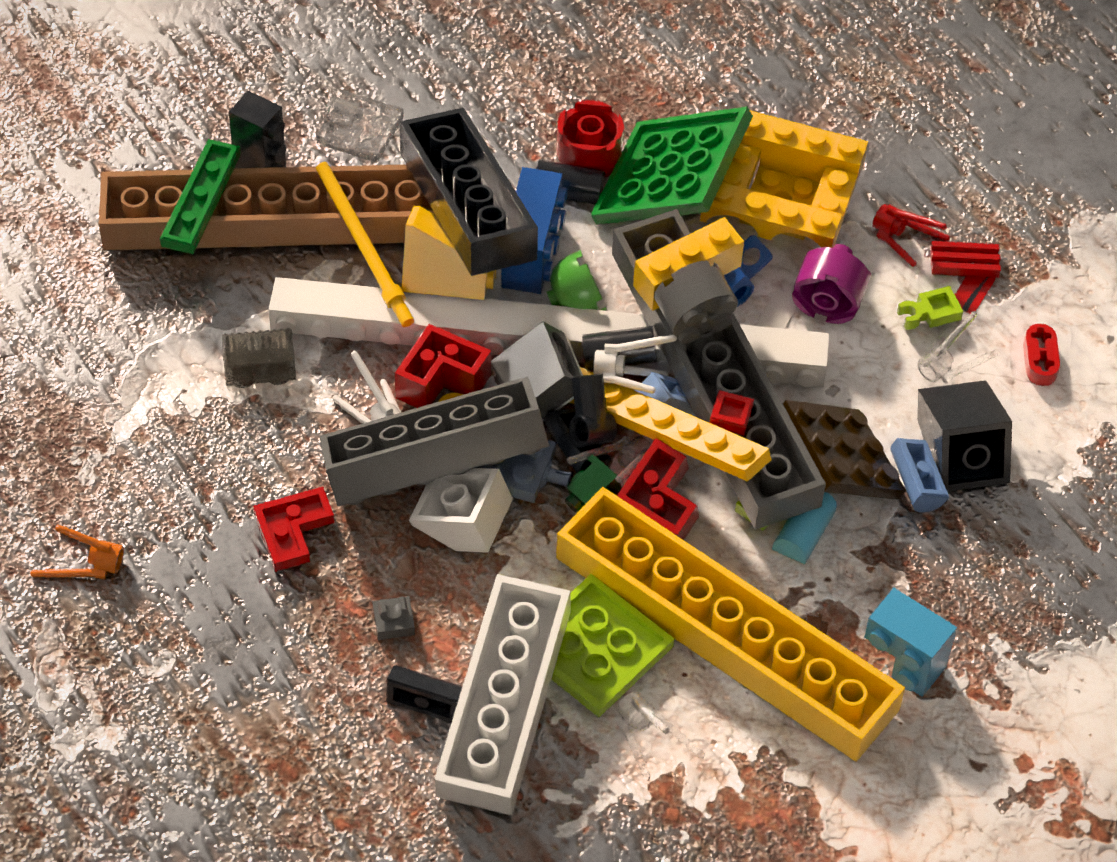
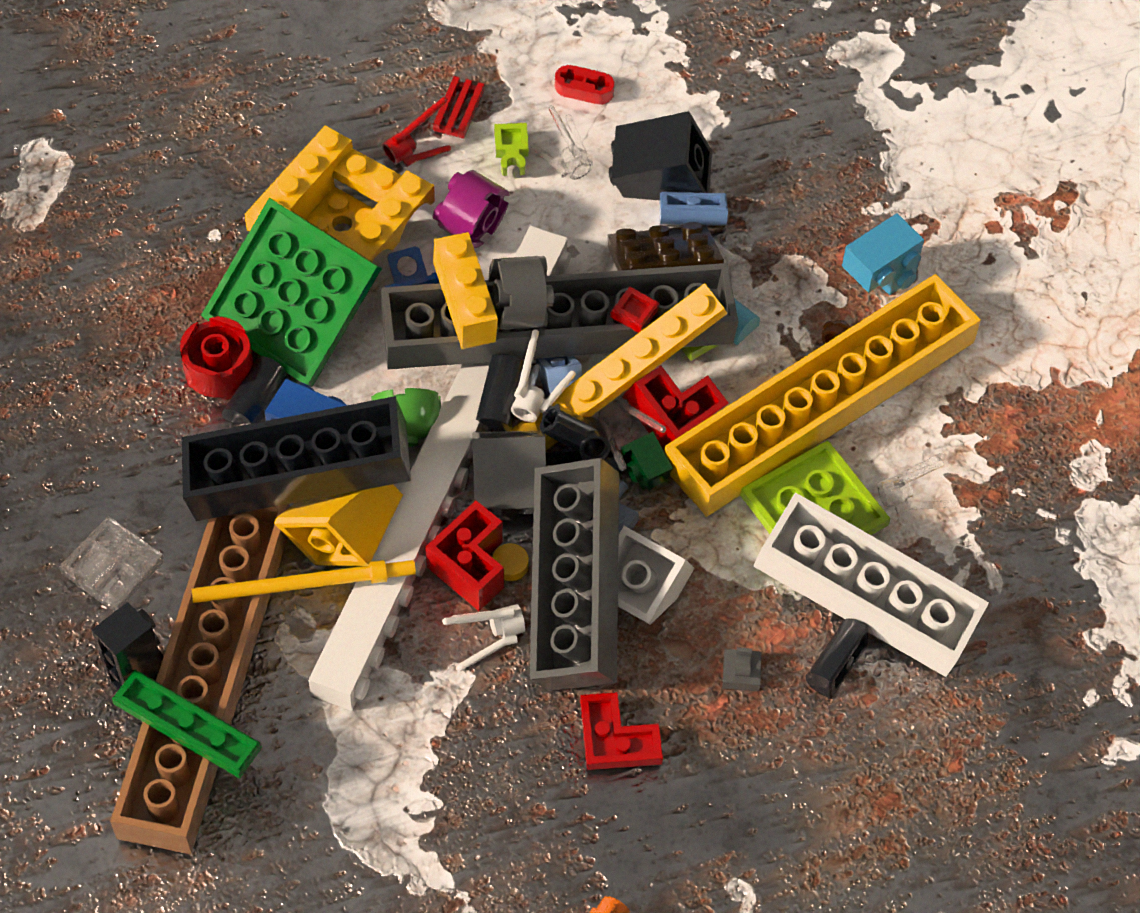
camera: 75 degrees left, 5 degrees up
clear smoke brick [222,328,296,388] -> none
red sticker [955,263,996,314] -> none

